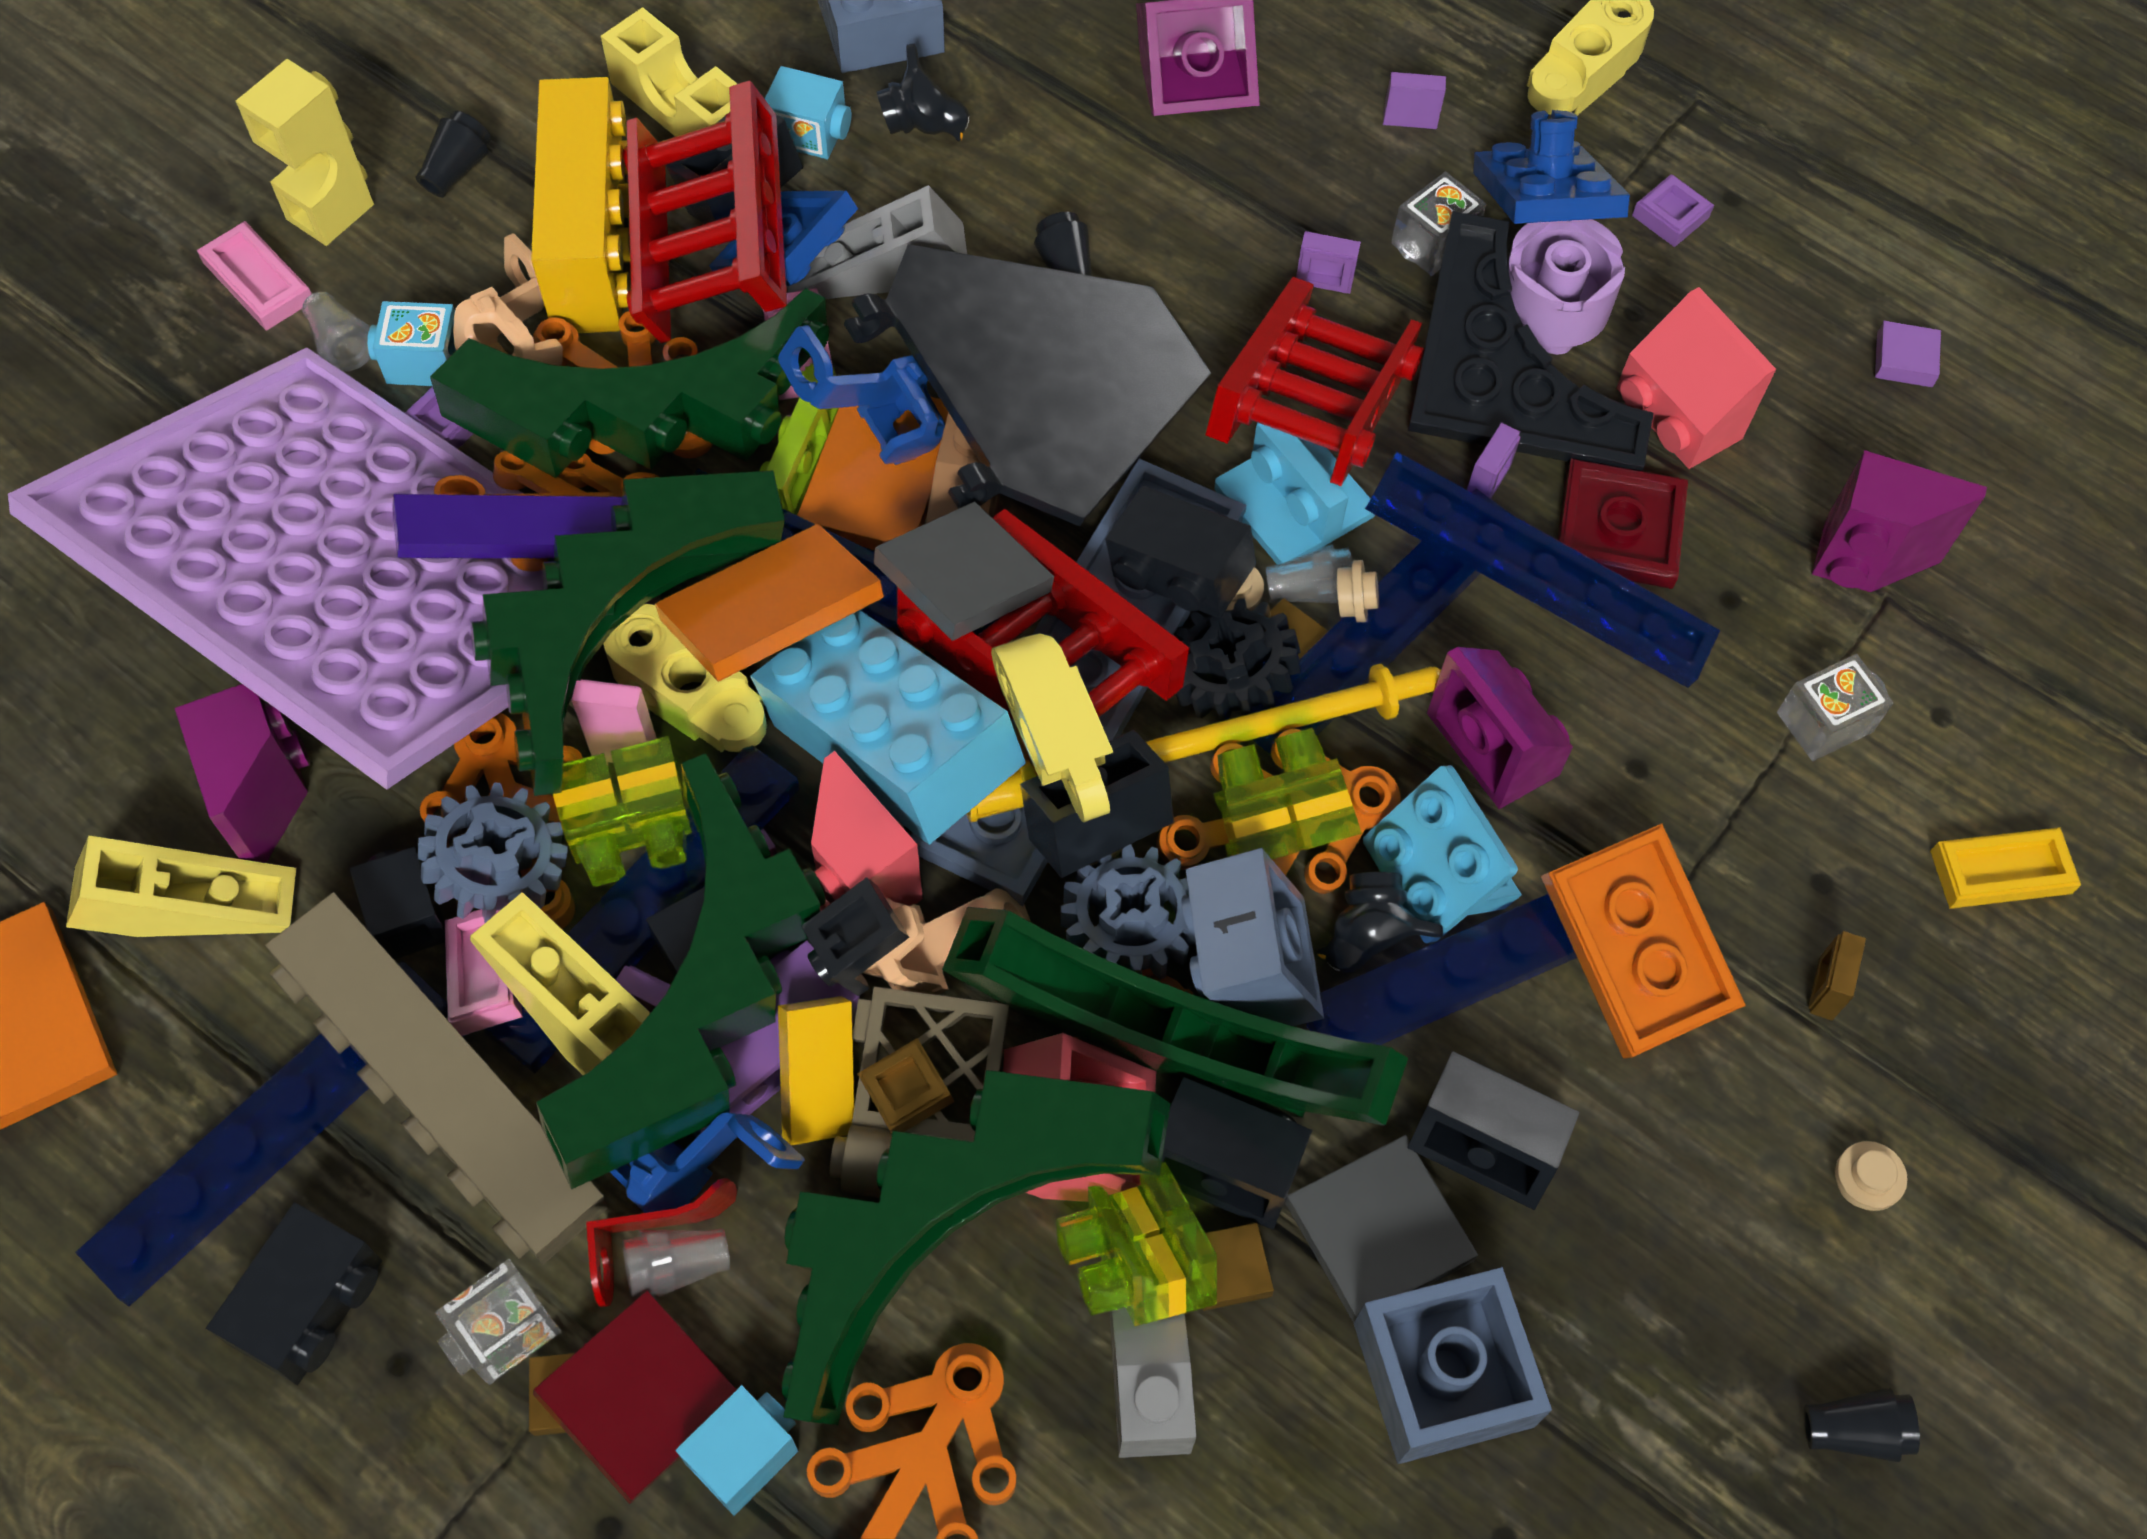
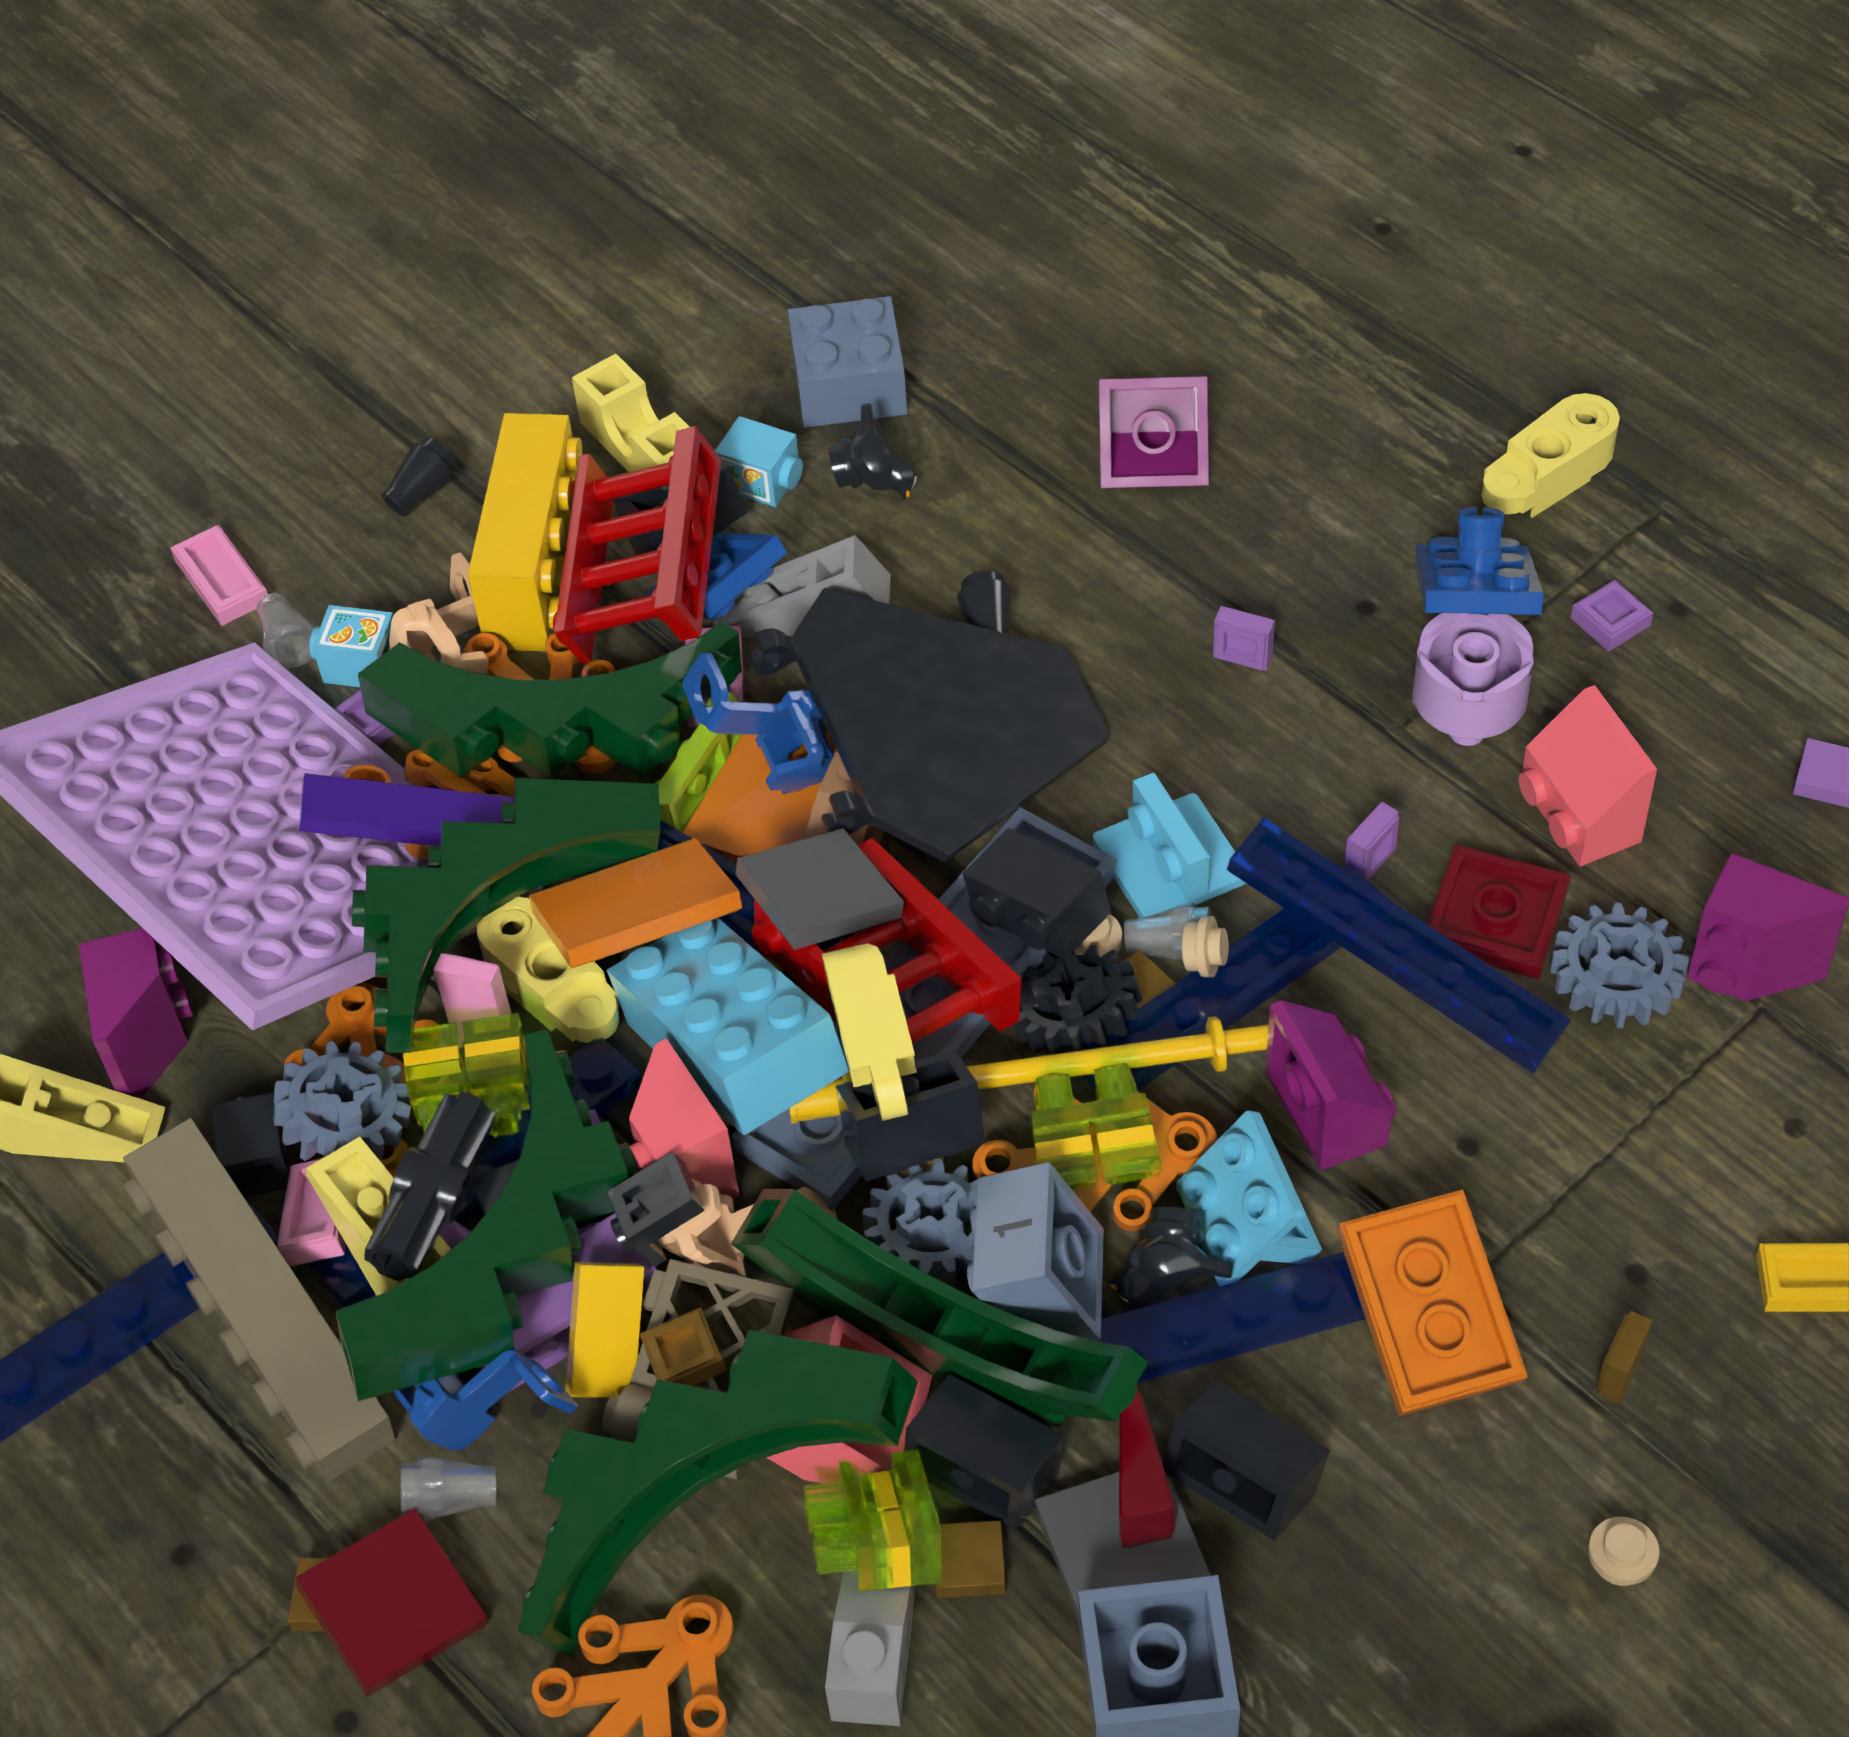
camera: 15 degrees right, 10 degrees down
black brick [206,1202,382,1386] -> none
light yellow arch [236,59,374,246] -> none
clear brick [435,1259,562,1385] -> none
red piece [586,1178,737,1307] -> none
medium azure brick [675,1385,798,1516] -> none
red fence [1205,277,1424,486] -> none
medium lavender tile [1383,72,1446,129] -> none
clear brick [1391,171,1487,276] -> none
black plate [1408,211,1654,471] -> none
clear brick [1777,654,1894,762] -> none
none -> black piece [364,1091,496,1282]
none -> dark red slope [1119,1390,1175,1548]
none -> sand blue gear [1550,903,1689,1028]

